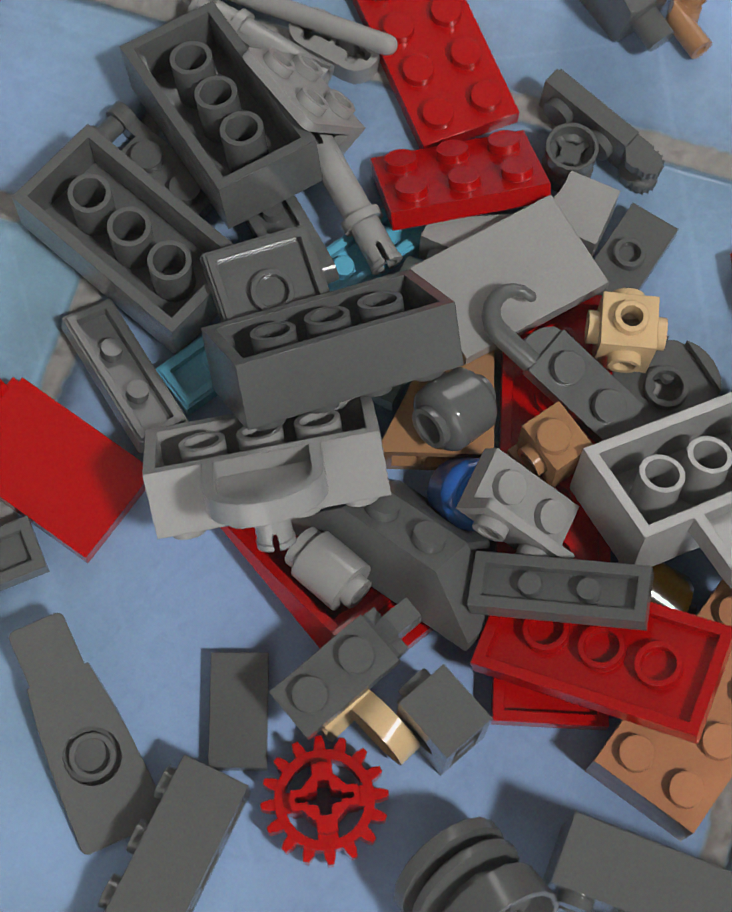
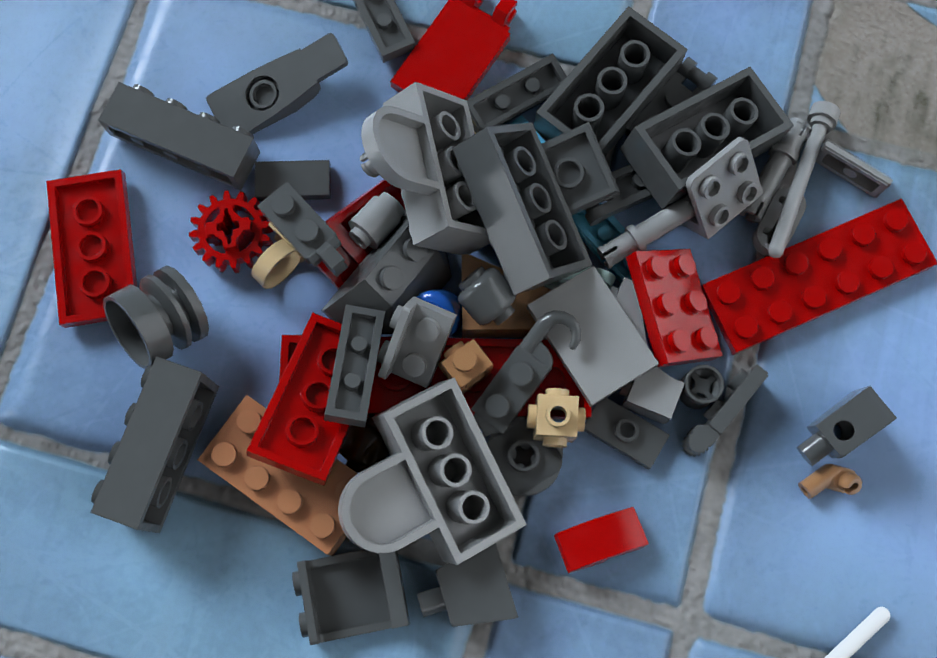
camera: 90 degrees right, 5 degrees up
dark grey brick [396,664,492,776] -> none

